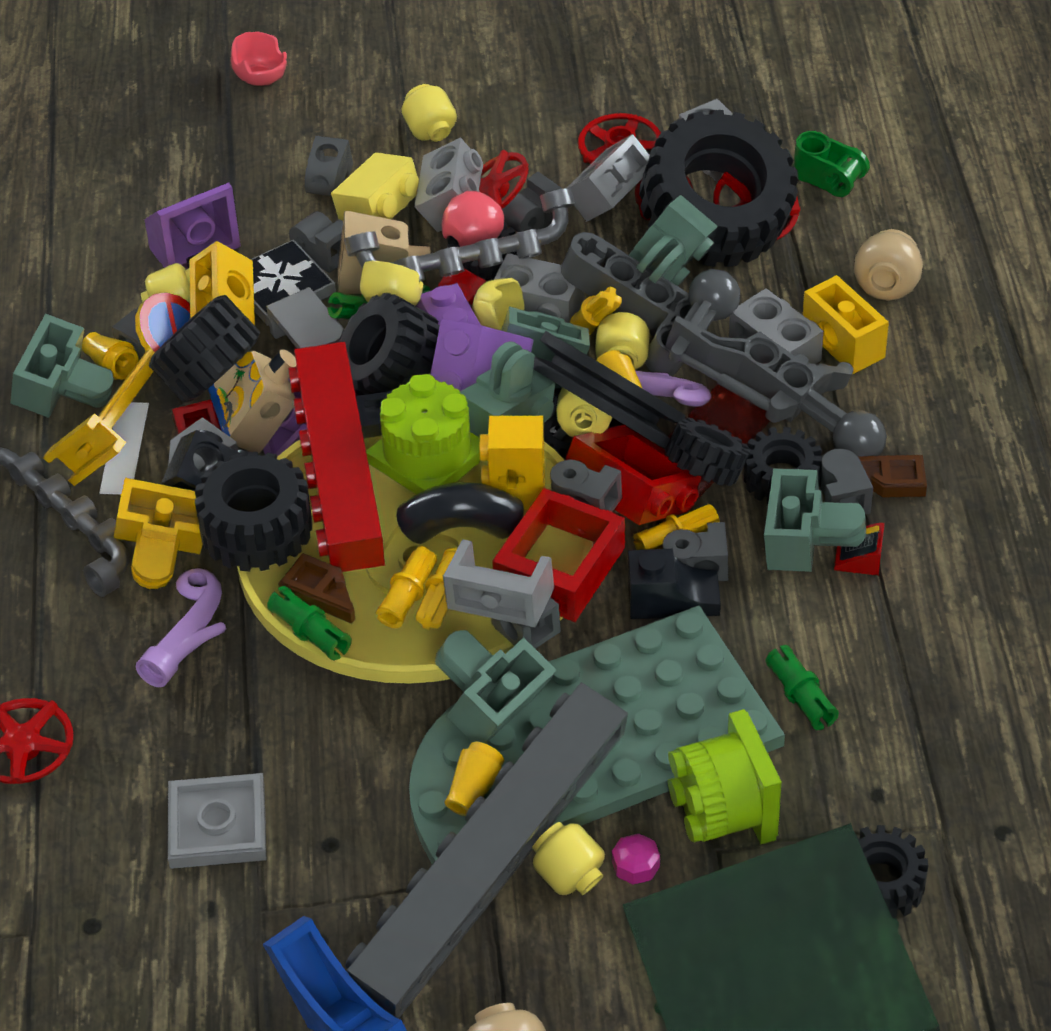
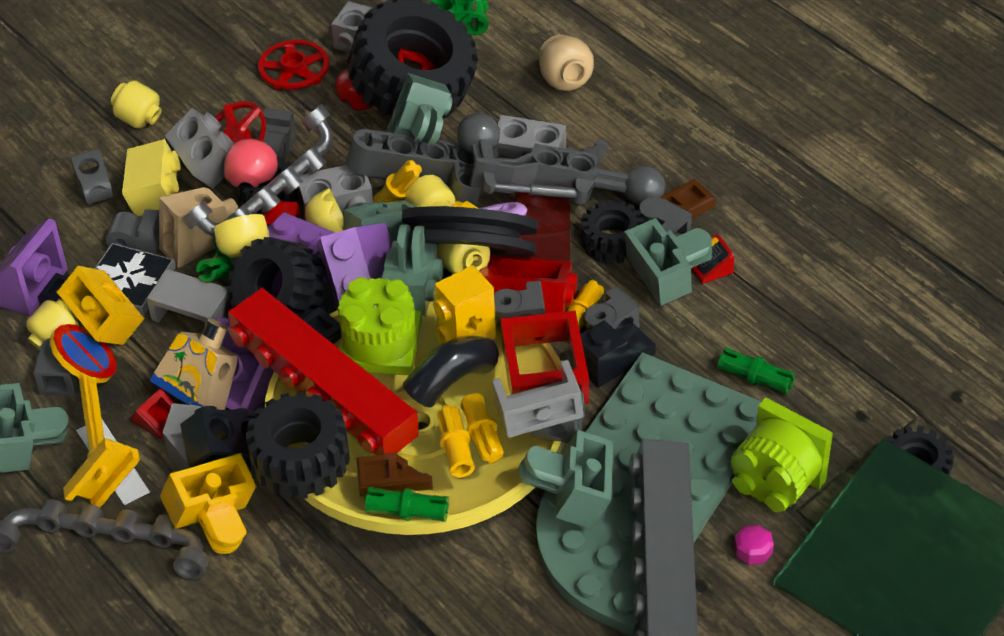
camera: 35 degrees left, 0 degrees up
yellow cone [82,332,139,380] -> none
lavender plant [136,568,226,687] -> none
black tyre [149,294,260,403] -> none
yellow cone [445,742,505,816] -> none
light yellow head [532,822,605,895] -> none
light grey brick [567,134,650,222] -> none
black tyre [665,418,750,486] -> none
yellow brick [803,275,889,374] -> none

